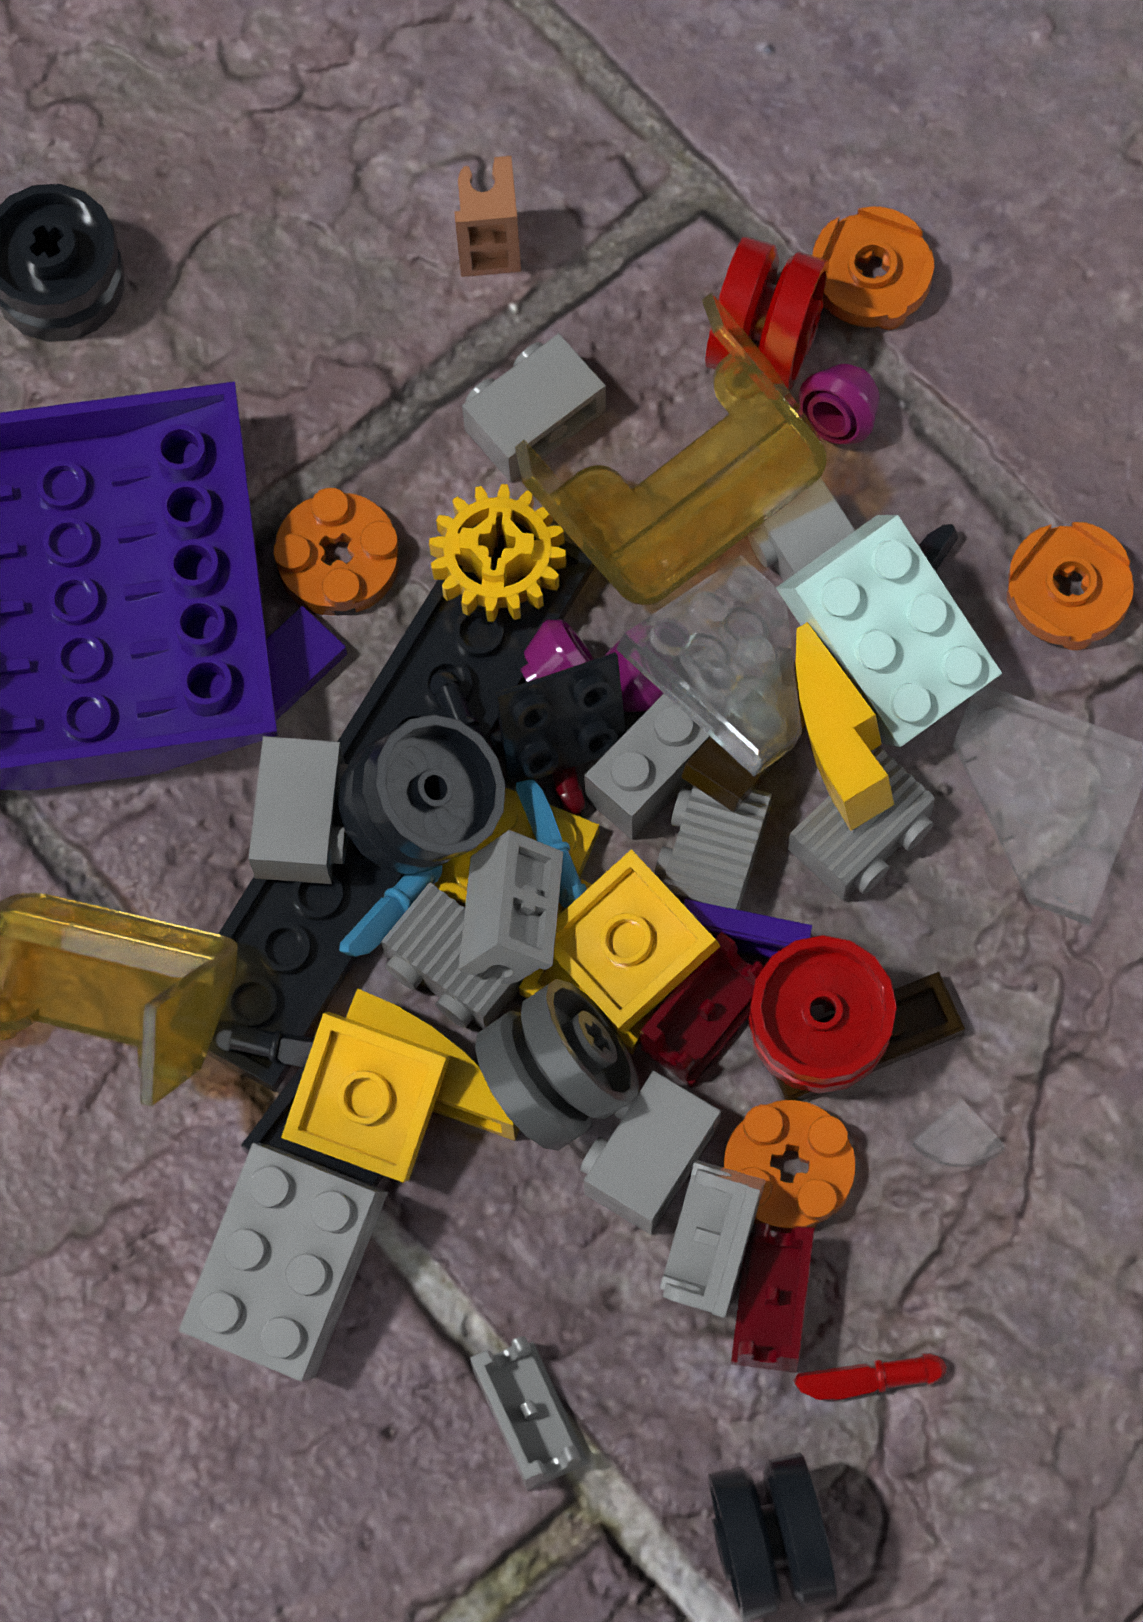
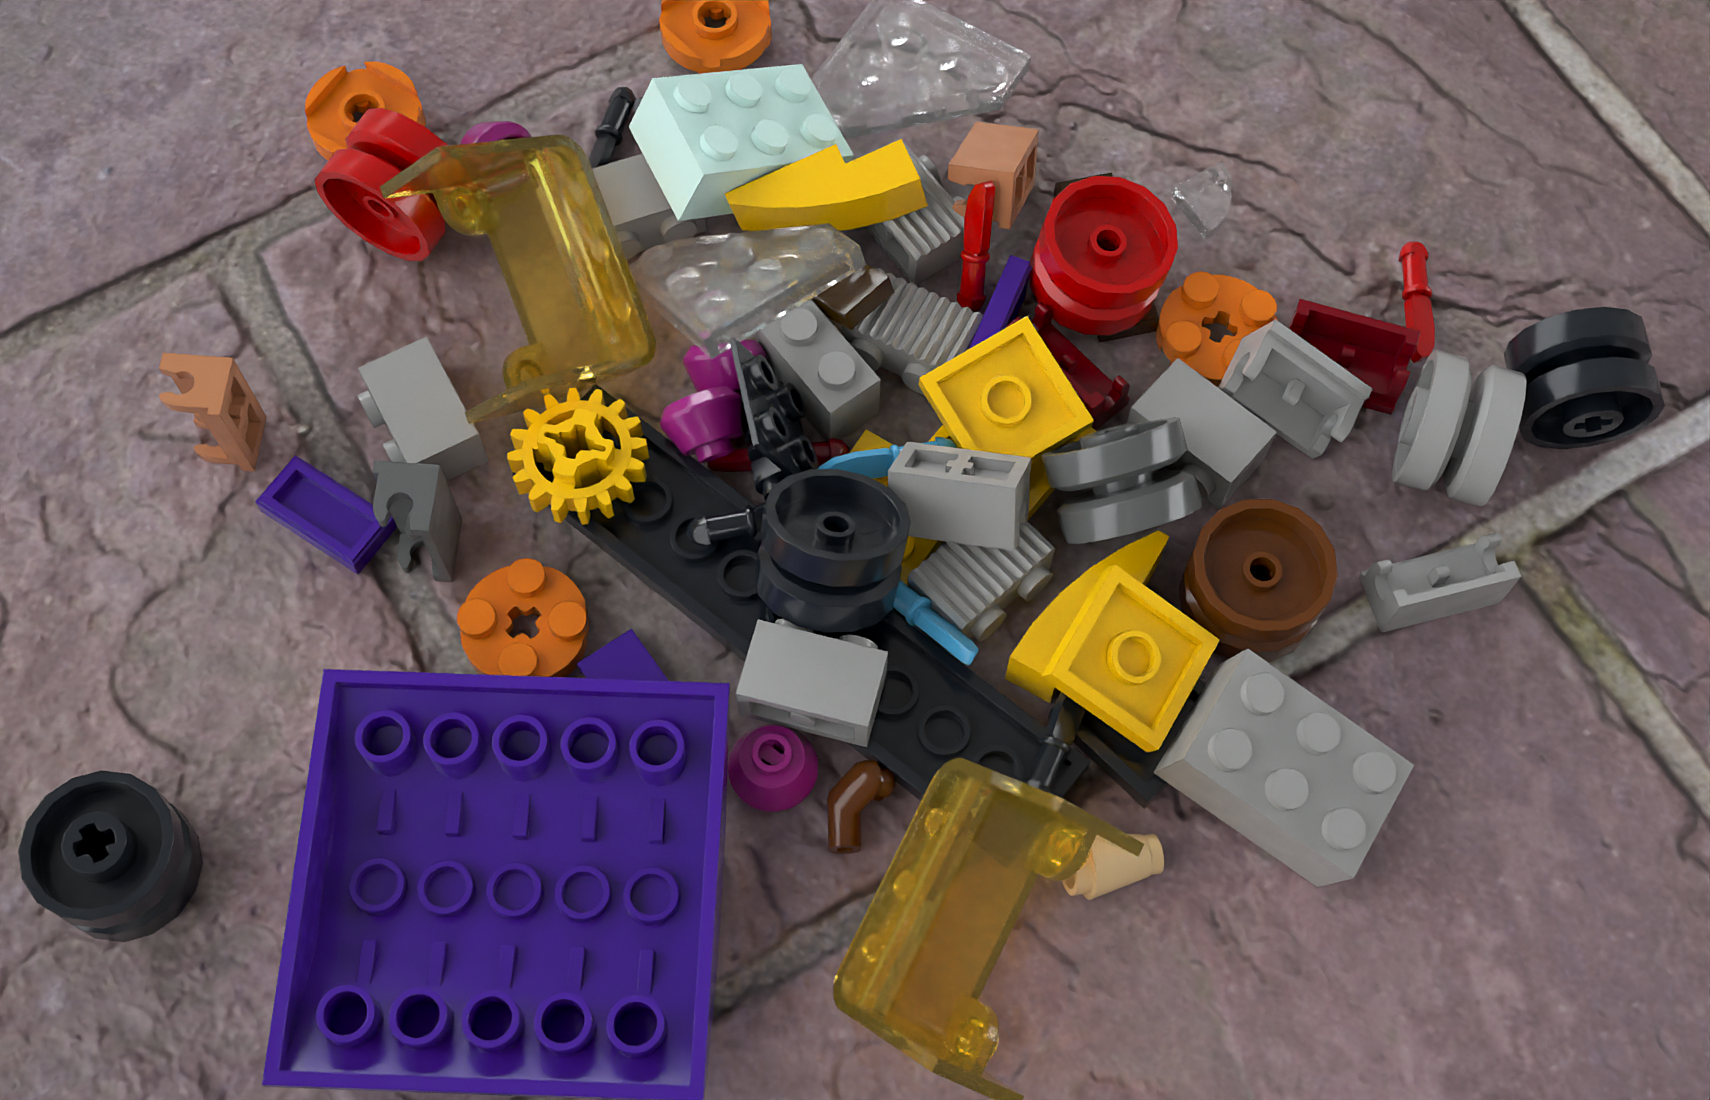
camera: 85 degrees left, 5 degrees down
none -> dark purple tile [255,455,397,575]
none -> dark grey hinge [372,461,462,582]
none -> black piece [584,87,636,171]
none -> magenta cone [728,724,818,812]
none -> reddish brown arm [827,759,896,854]
none -> nougat hinge [948,122,1039,229]
none -> red piece [957,180,995,312]
none -> tan cone [1058,832,1164,900]
none -> reddish brown wheel [1179,499,1338,662]
none -> light grey wheel [1392,350,1527,507]

